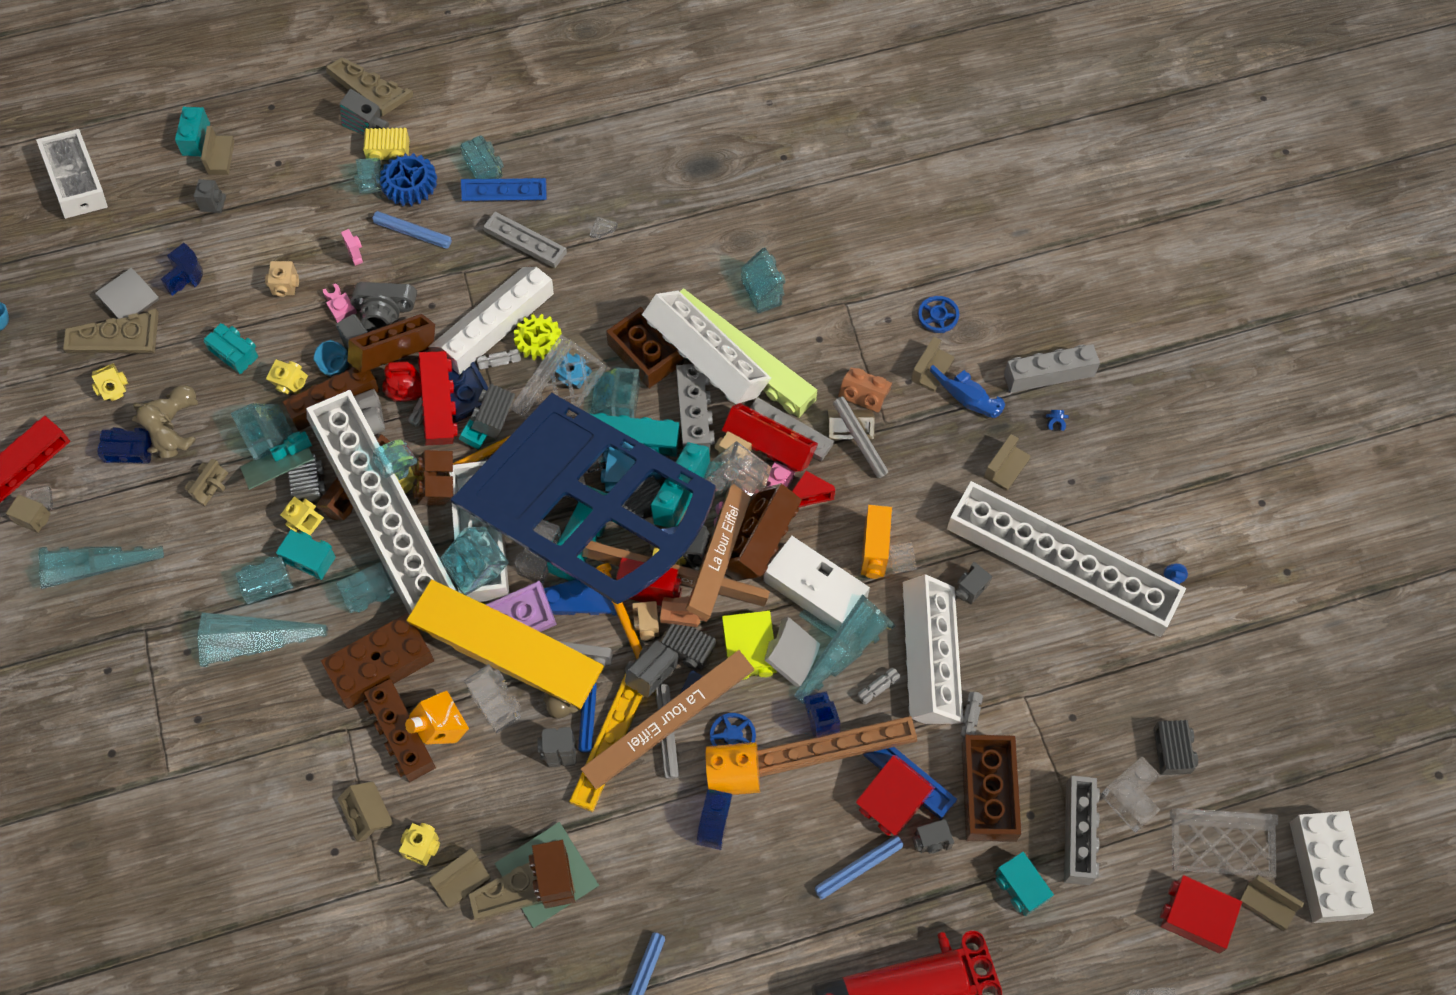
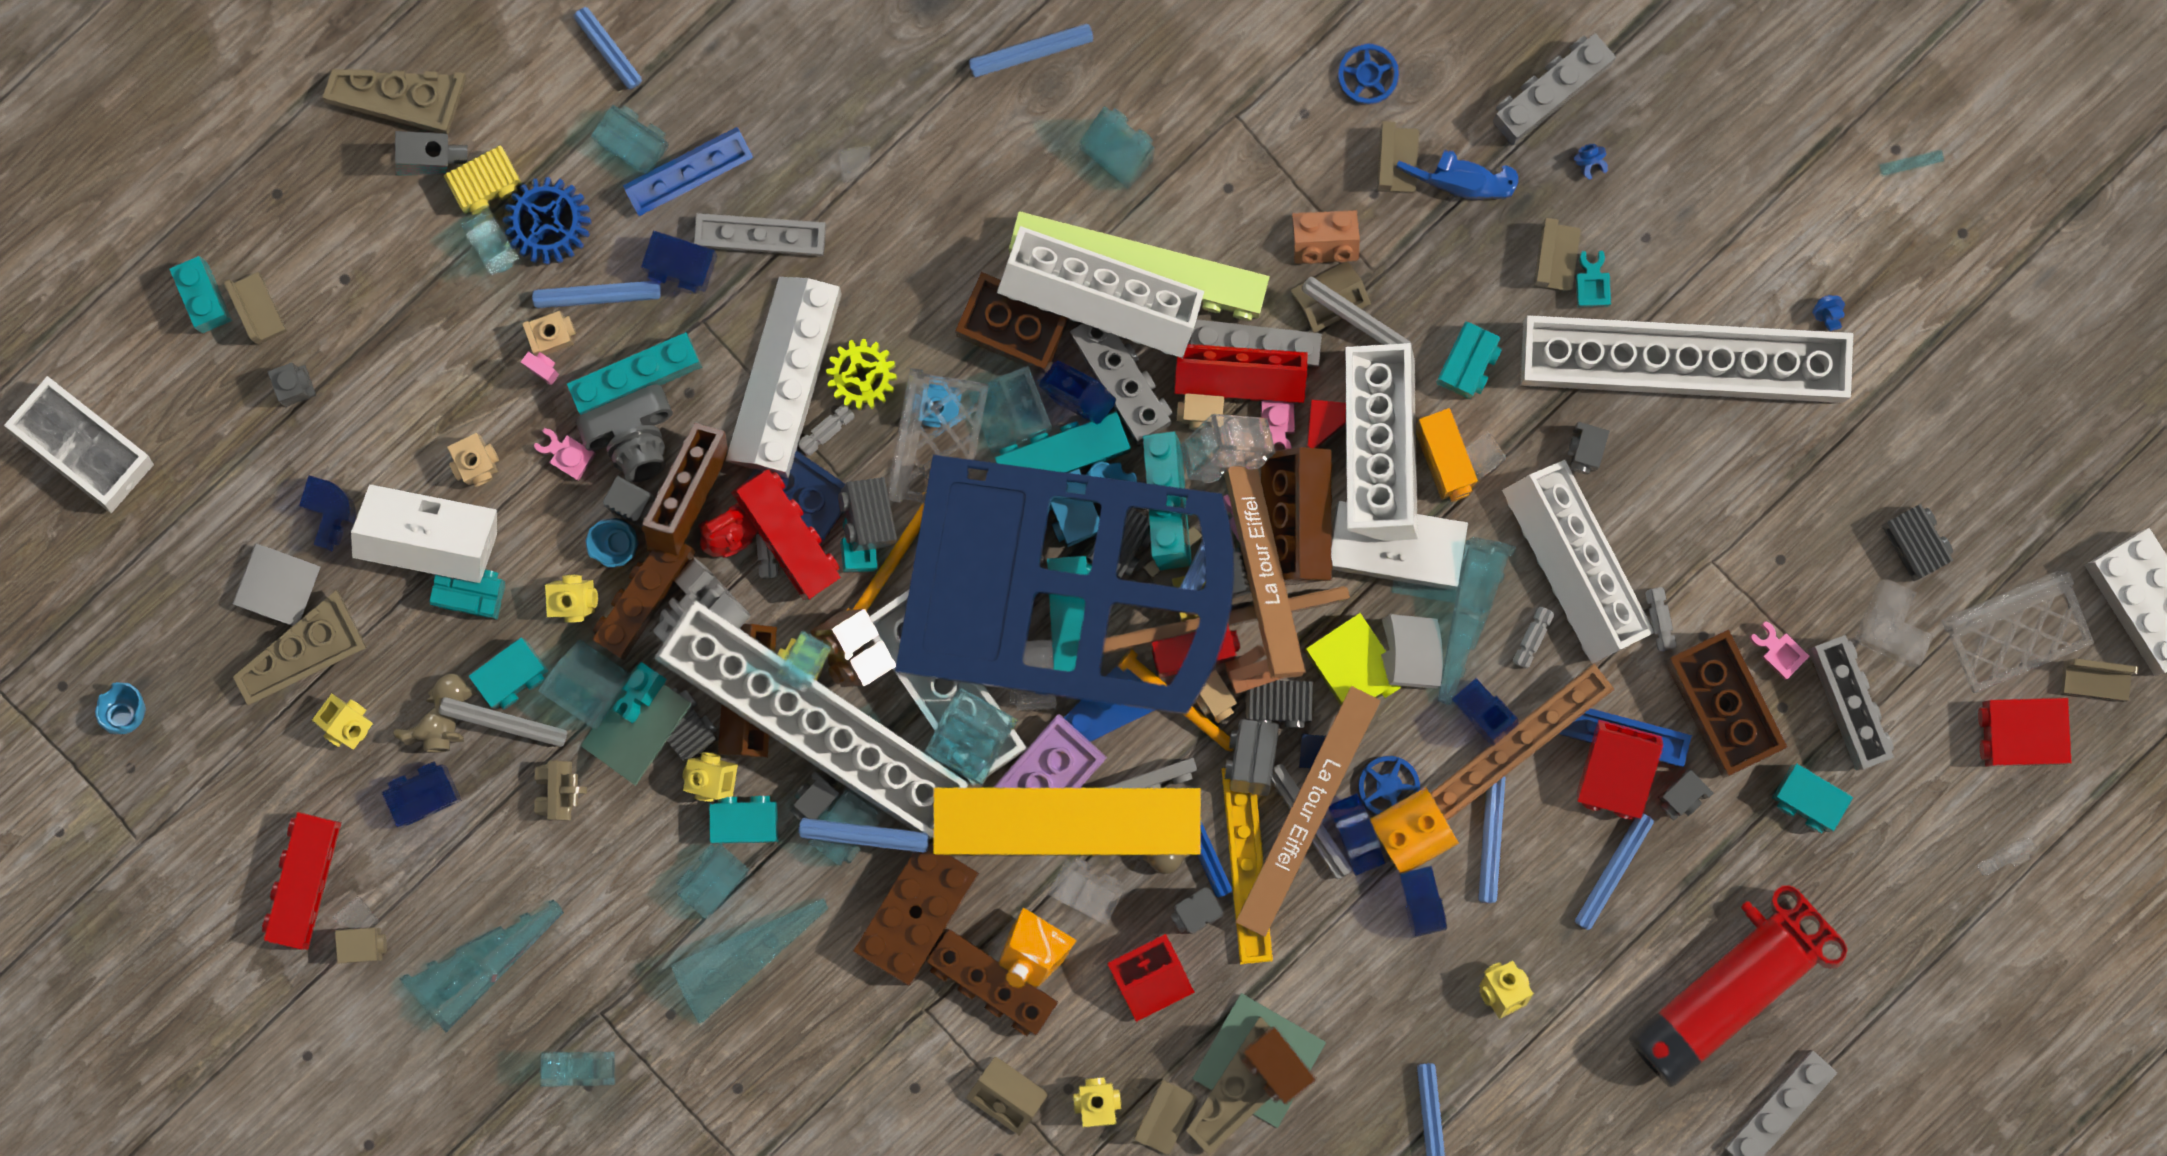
camera: 25 degrees left, 20 degrees up
dark tan animal [132,405,196,458] -> none
none -> white brick [351,484,497,583]
none -> light grey axle [439,697,567,747]
none -> teal brick [469,637,549,710]
none -> tan brick [522,311,576,356]
none -> clear light blue brick [540,1051,615,1087]
none -> teal brick [567,332,702,415]
none -> medium blue axle [574,7,642,90]
none -> clear blue brick [641,230,718,294]
none -> dark grey brick [790,772,841,820]
none -> medium blue axle [799,818,929,852]
none -> medium blue axle [969,24,1093,77]
none -> clear blue brick [1039,360,1116,425]
none -> red slope [1107,934,1195,1022]
none -> clear blue brick [1328,793,1386,876]
none -> white slope [1346,343,1418,541]
none -> teal brick [1436,321,1502,399]
none -> medium blue axle [1478,776,1505,903]
none -> light yellow brick [1479,961,1533,1019]
none -> teal plate [1576,251,1611,308]
none -> bright pink plate [1749,622,1810,680]
none -> clear light blue piece [1879,150,1945,176]

